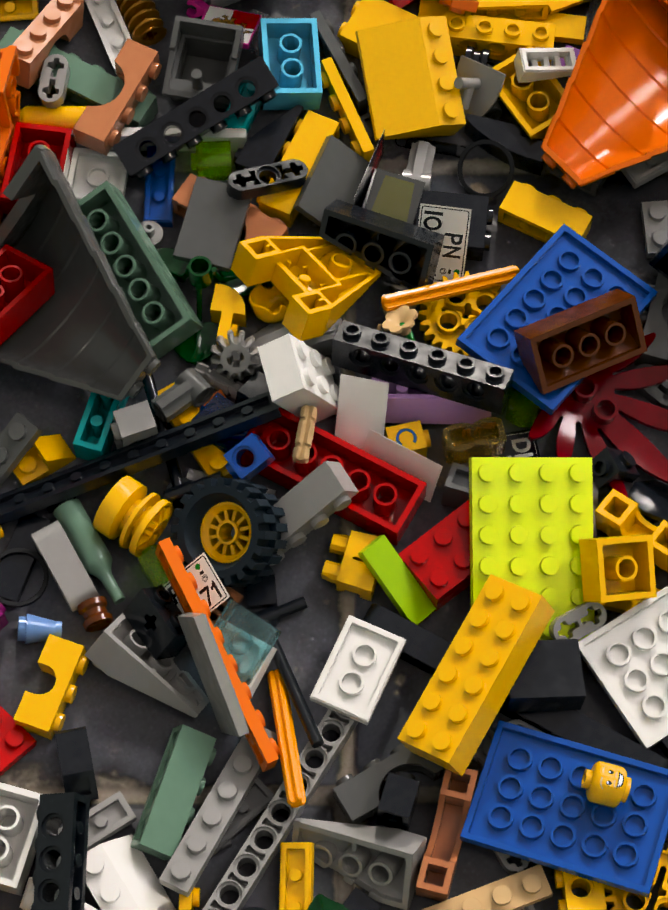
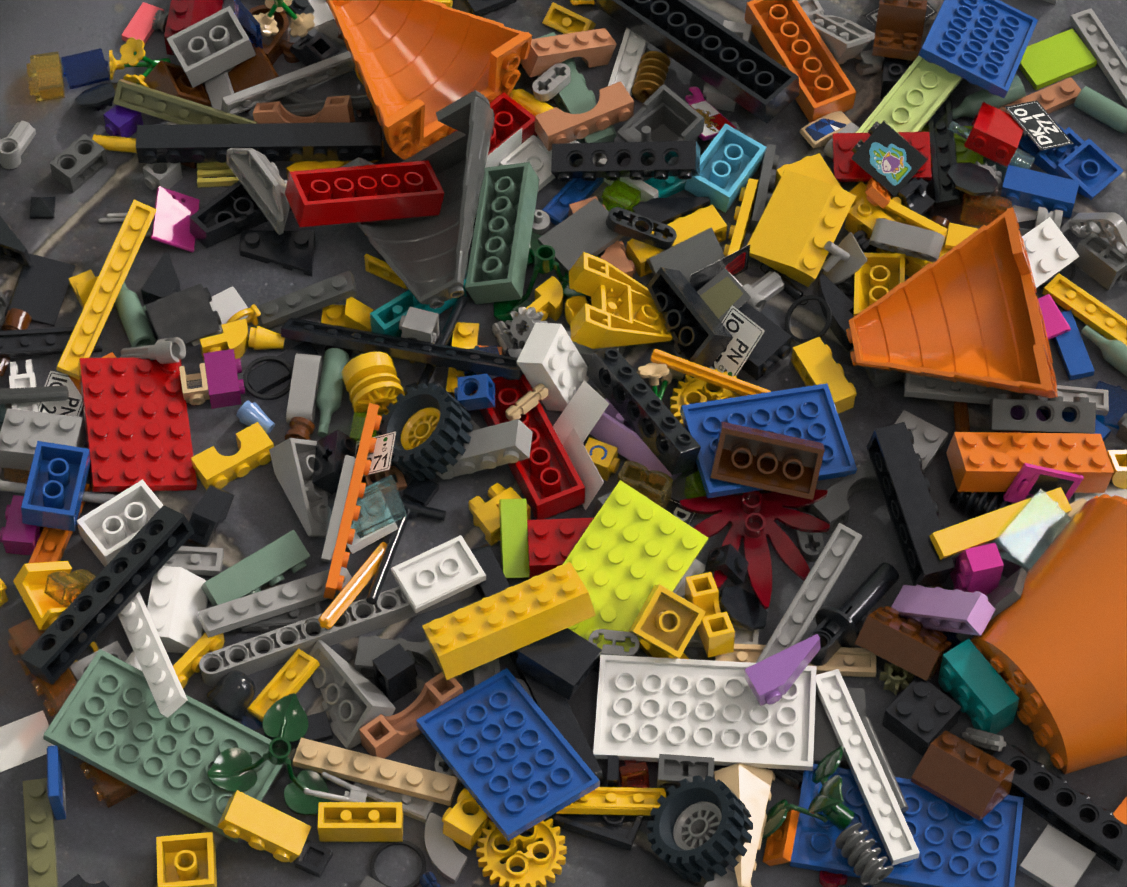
camera: 35 degrees right, 10 degrees down
dark grey piece [151,368,214,423] -> none
white slope [514,48,576,83] -> none
yellow head [581,761,632,808] -> none
none -> yellow slope [364,253,408,290]
none -> light grey beam [869,218,945,262]

